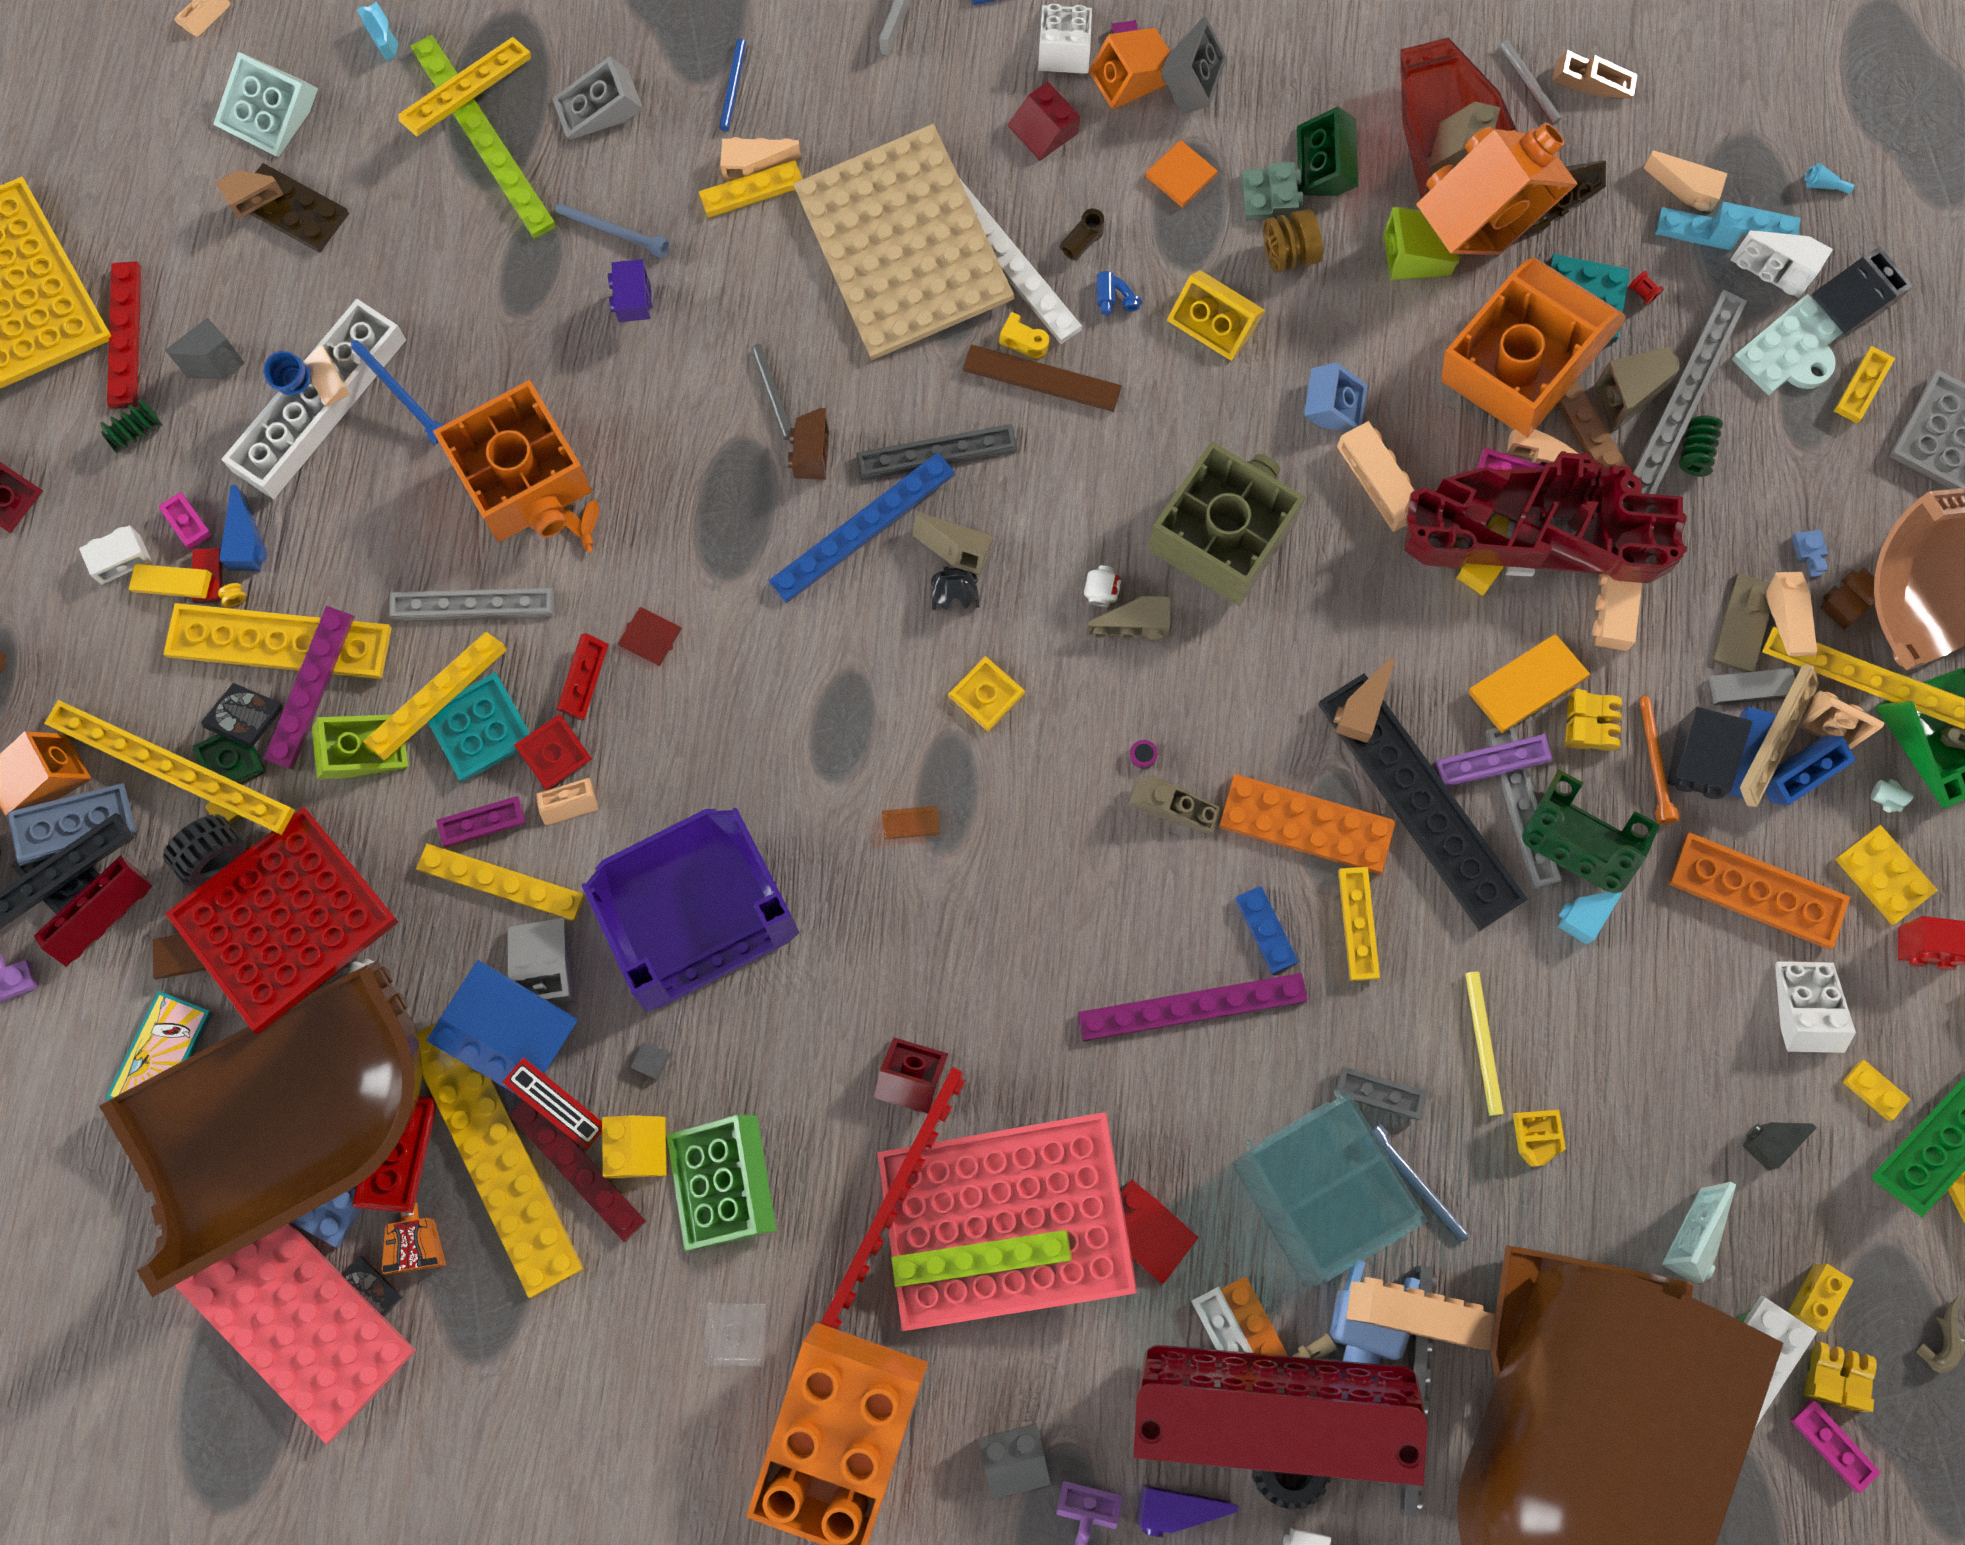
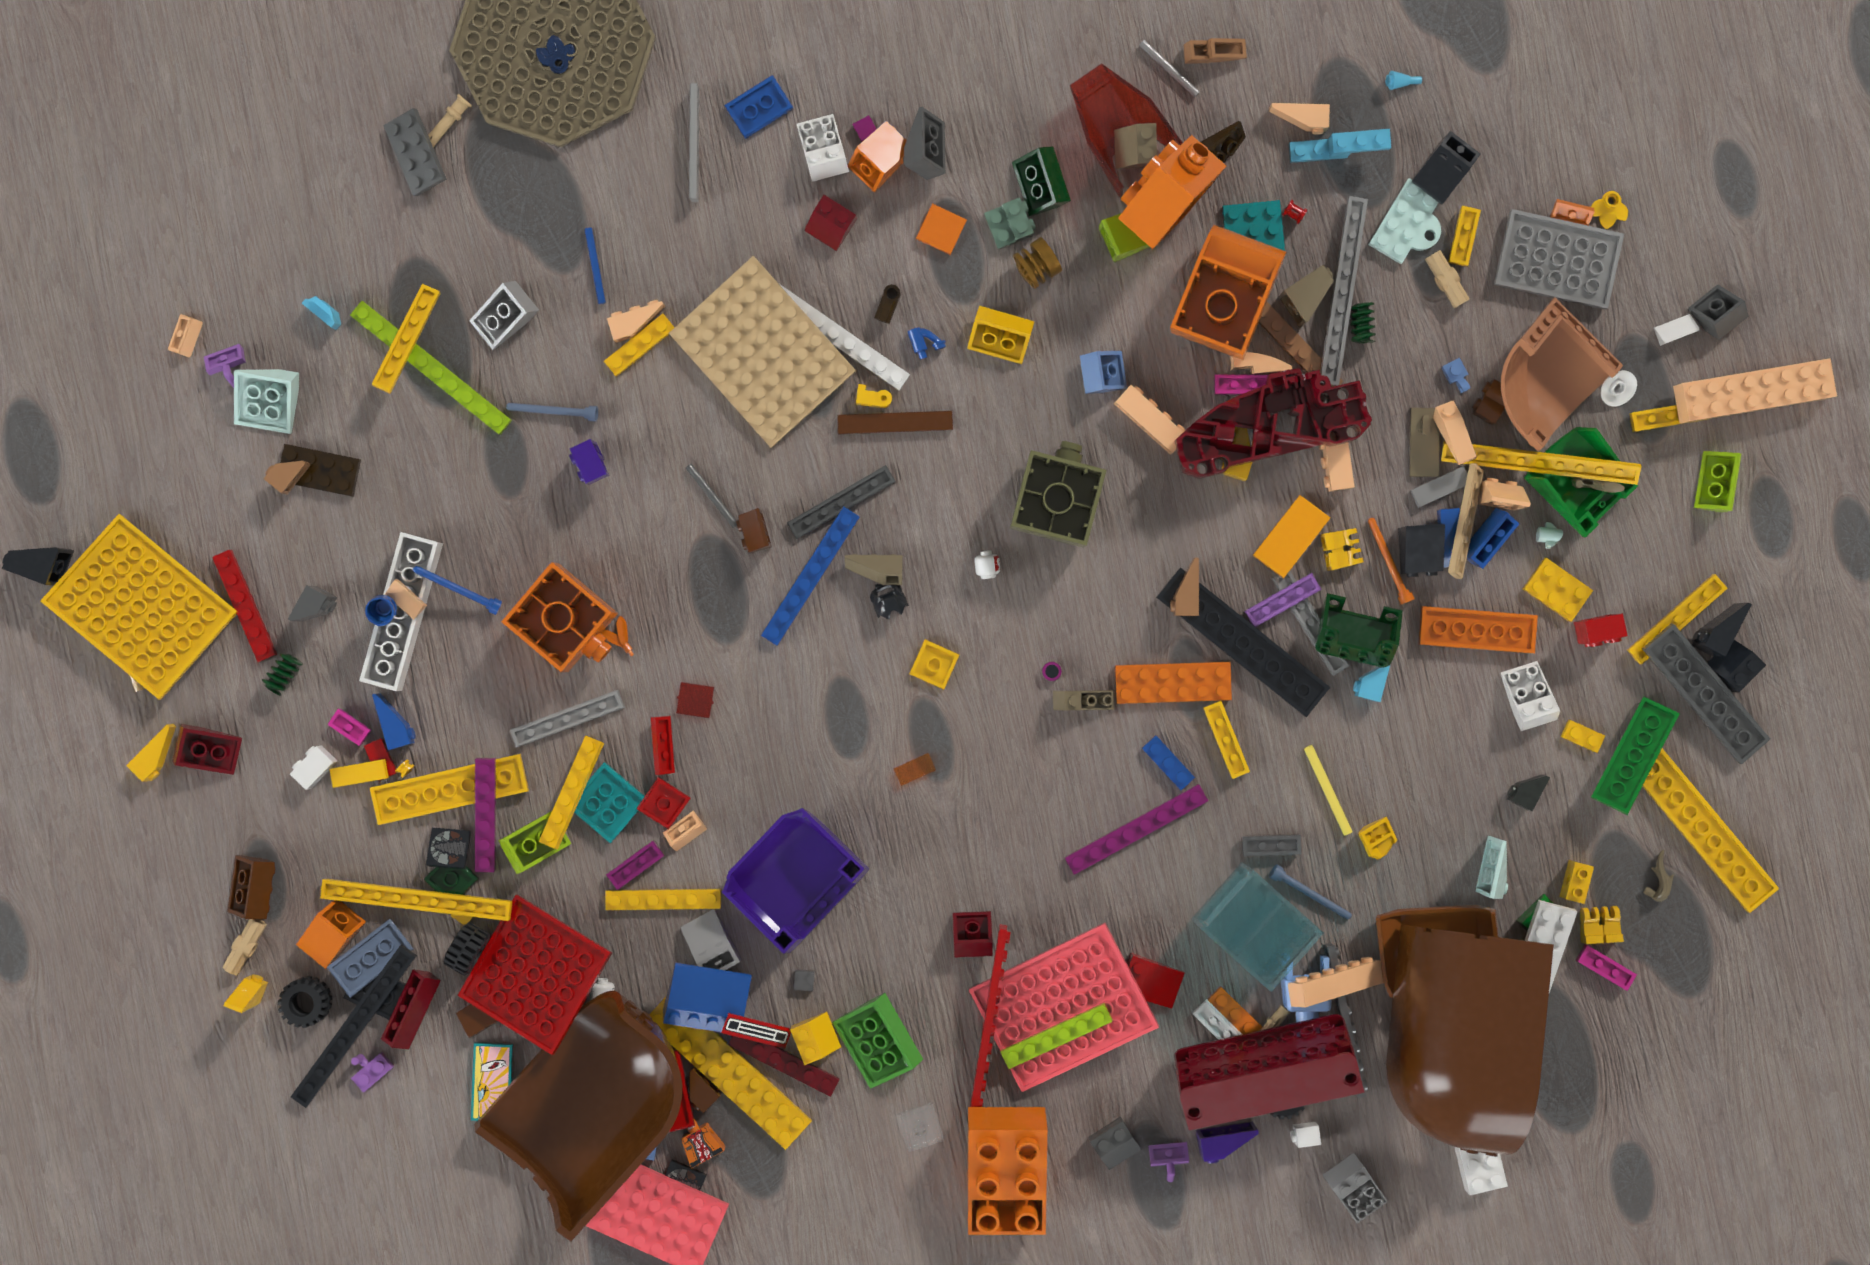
camera: 15 degrees left, 15 degrees up
dark tan slope [1087,596,1170,640] -> none
white slope [1730,230,1833,298] -> none
none -> medium lavender plate [204,344,246,388]
none -> reddish brown slope [690,1066,721,1113]
none -> tan piece [1425,250,1470,308]

